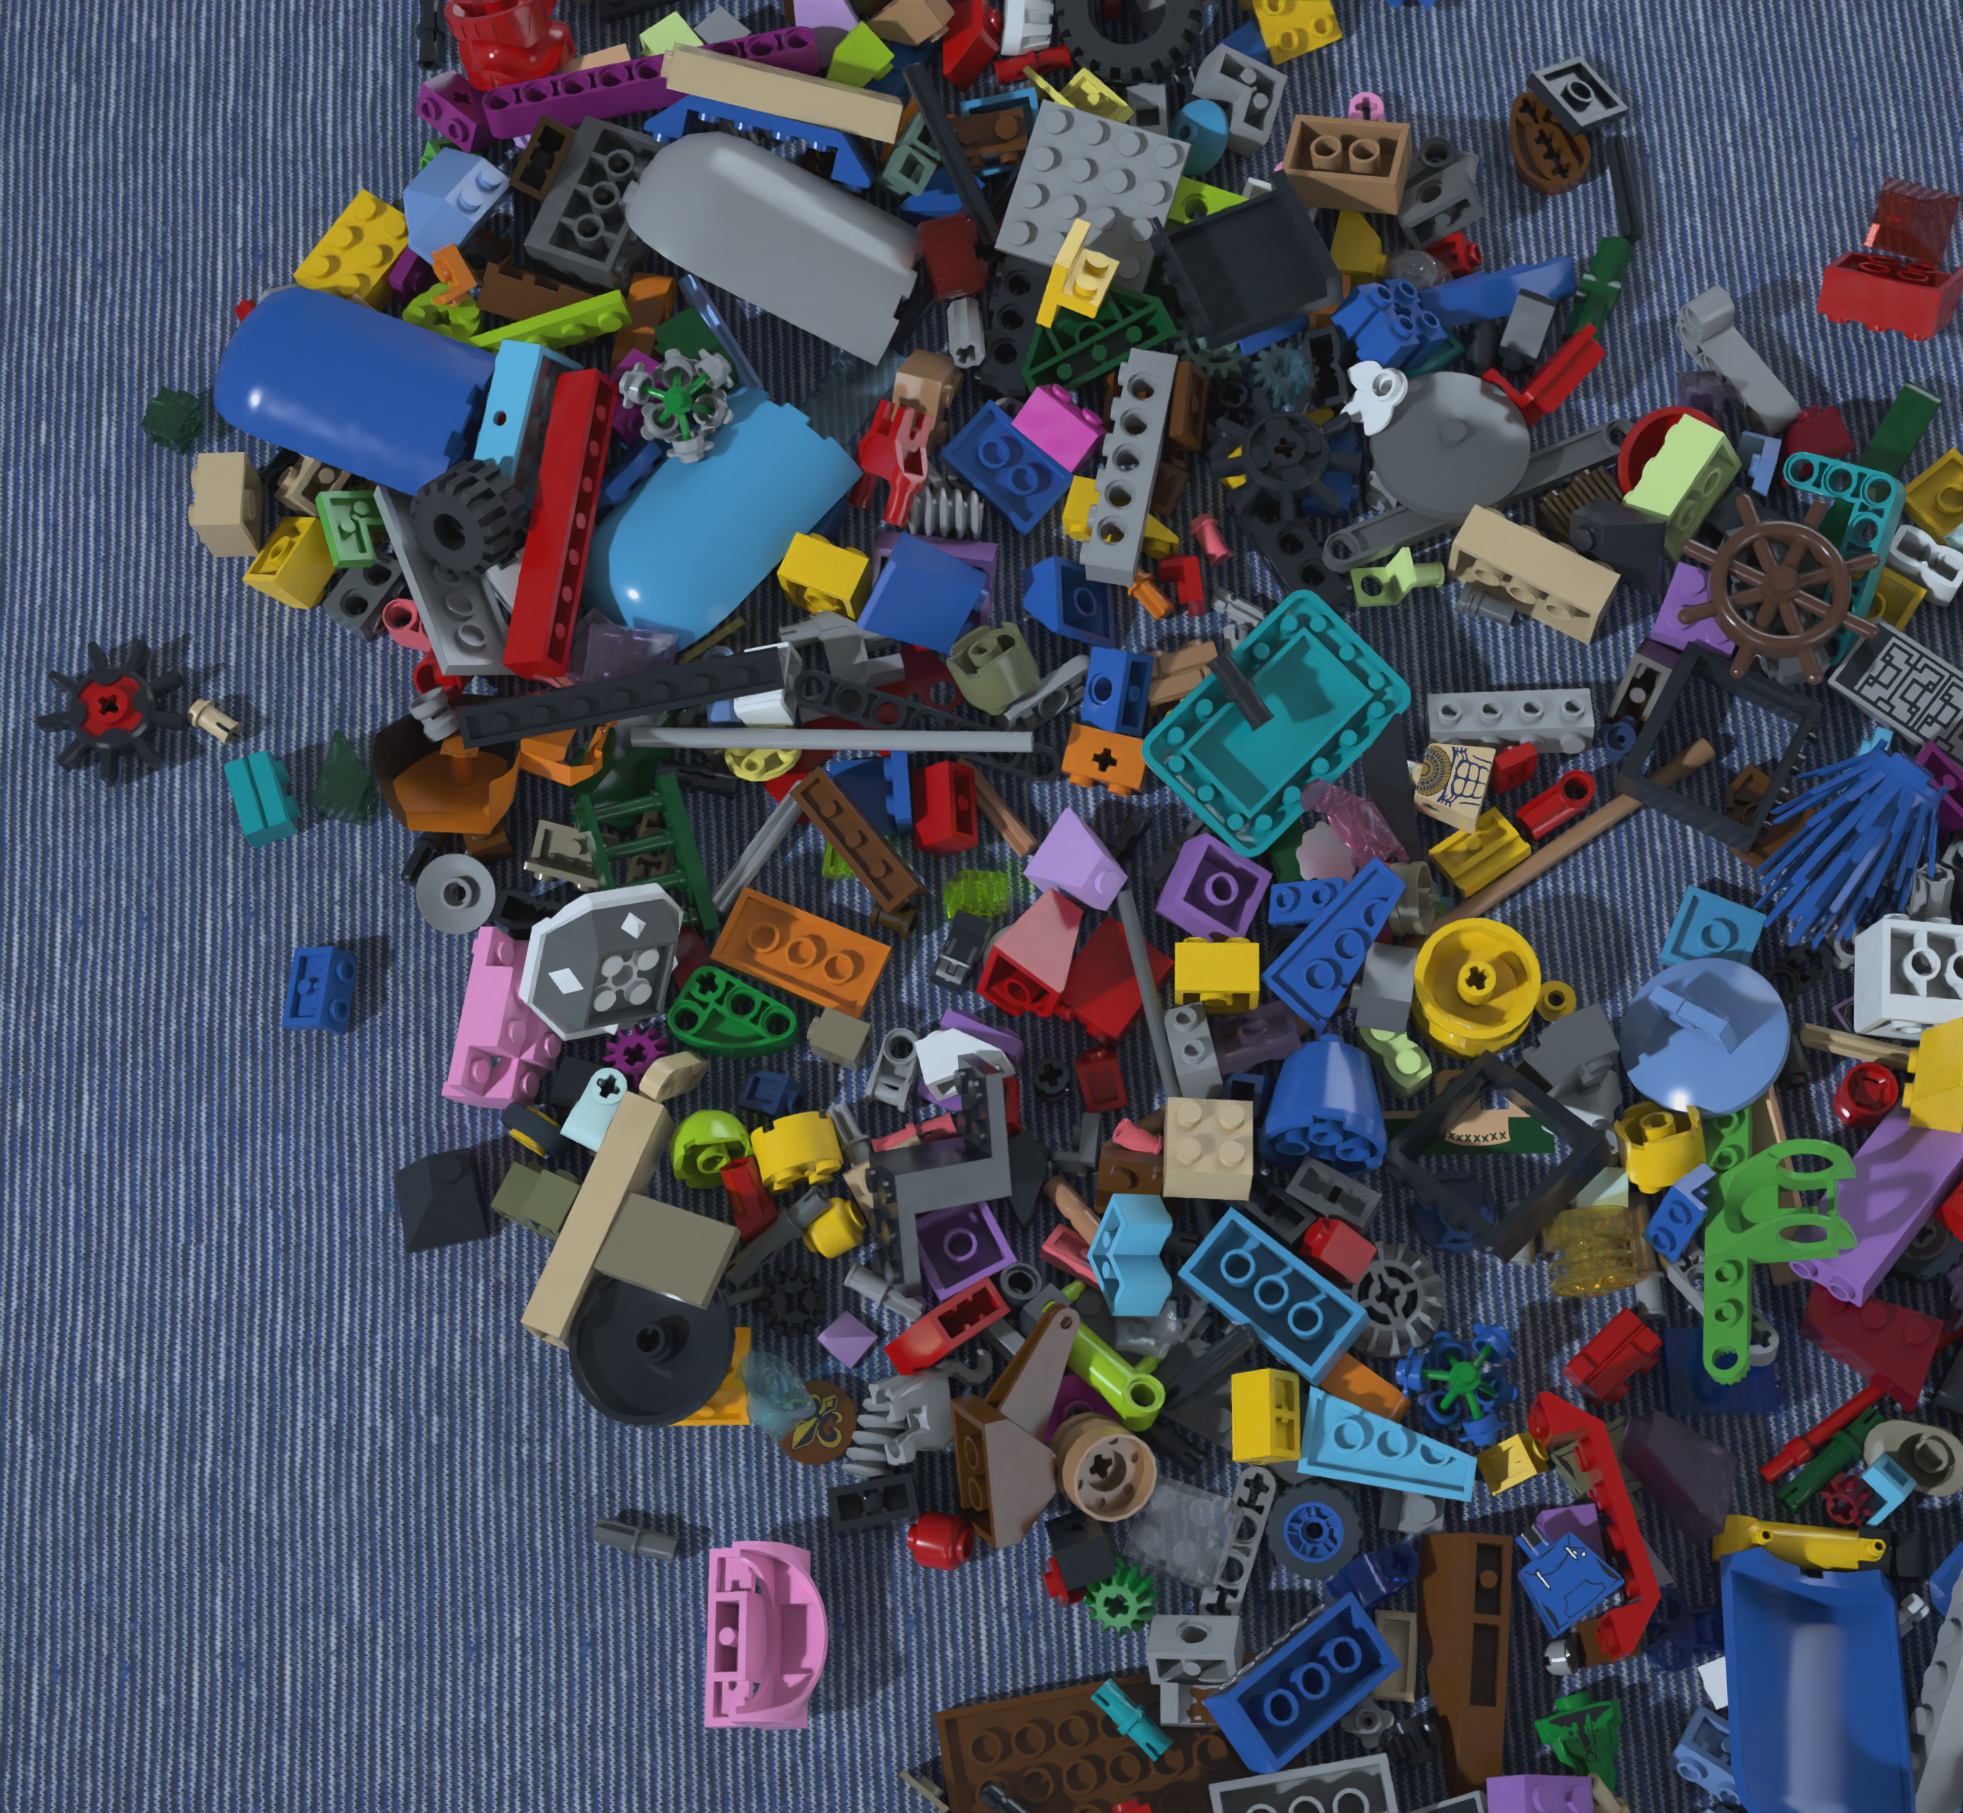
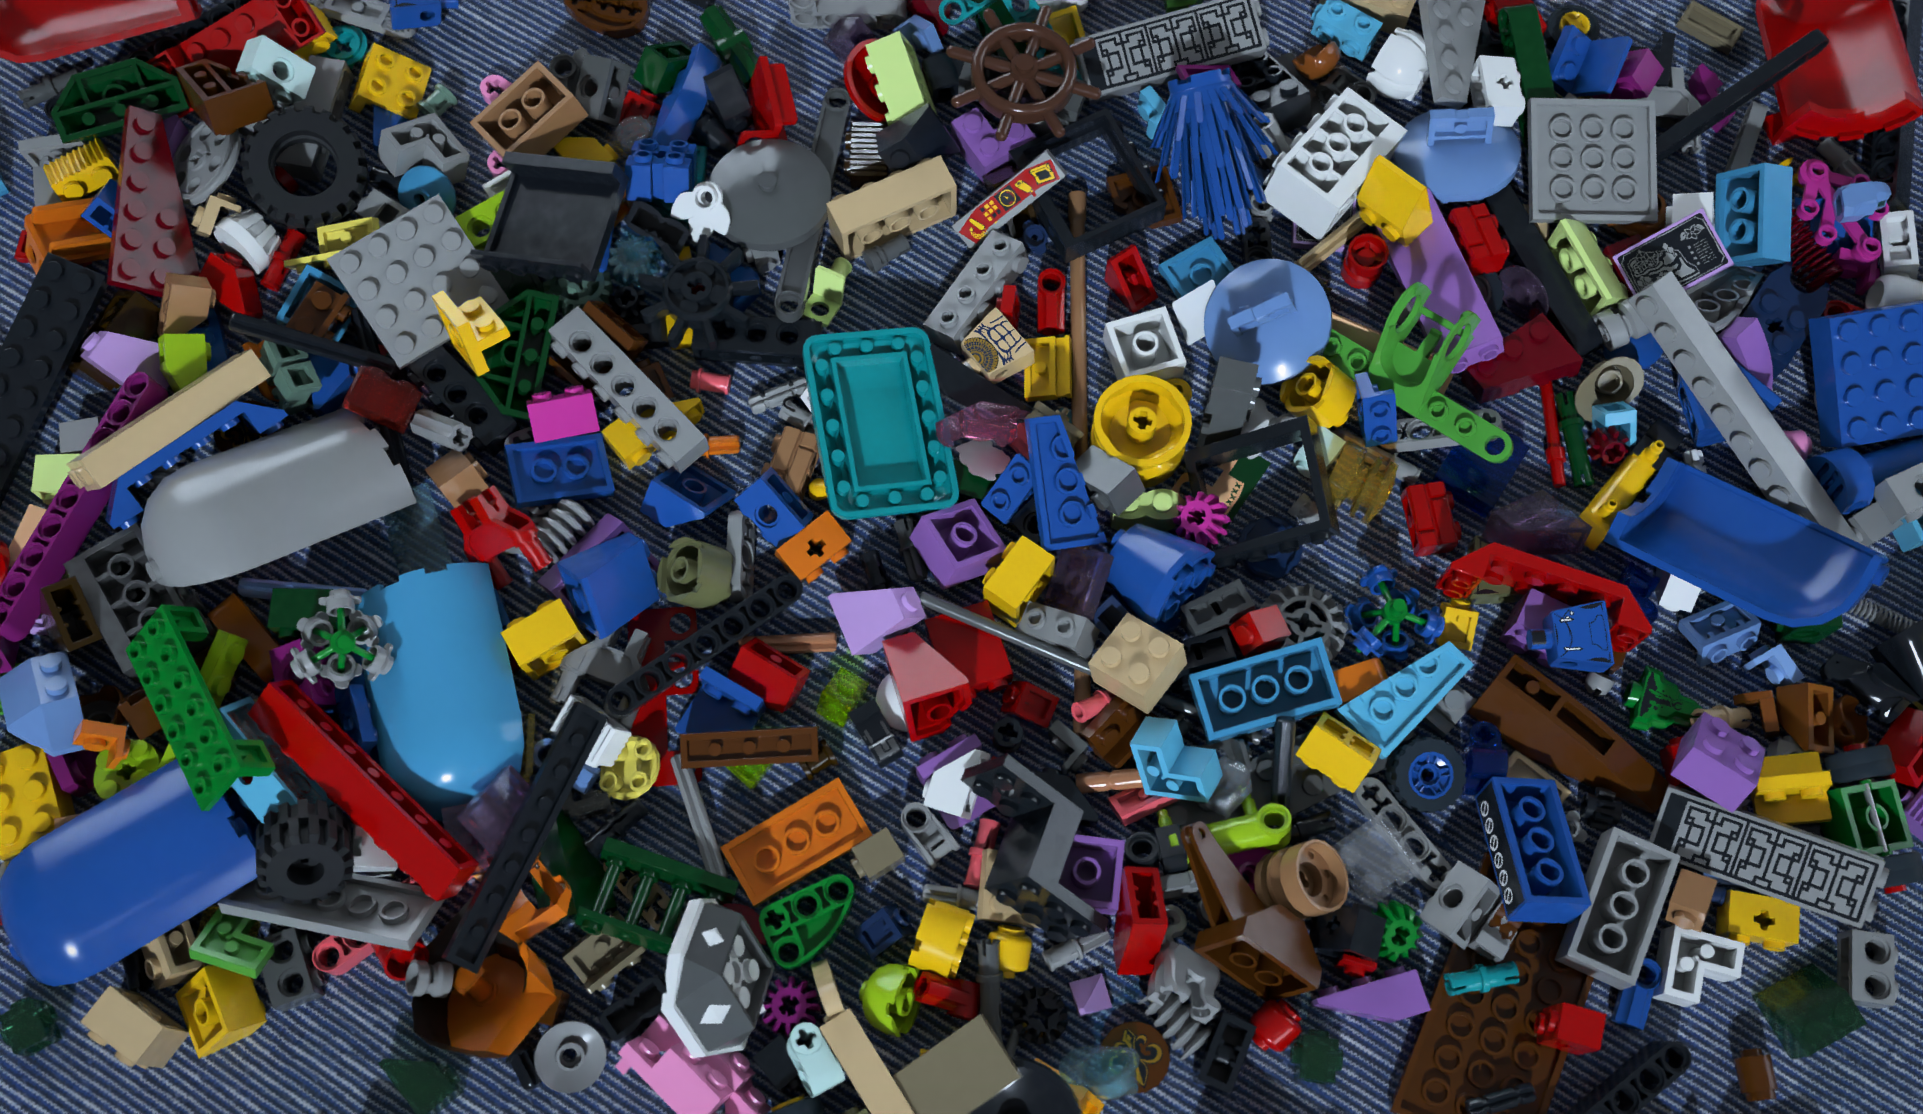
camera: 65 degrees left, 0 degrees up
light grey piece [631,727,1034,752] -> none
red bracket [1158,554,1205,617] -> none
black pin [1206,650,1275,732] -> none
none -> green bracket [126,604,276,811]
none -> sand green bush [416,83,458,117]
none -> dark green slope [633,41,692,94]
none -> tile [951,148,1067,250]
none -> white brick [1103,306,1187,381]
none -> red slope [1104,244,1158,314]
none -> white sticker [1172,280,1216,345]
none -> dark pink gear [1172,491,1231,546]
none -> clear green brick [1290,1029,1343,1085]
none -> medium lavender slope [1311,966,1431,1023]

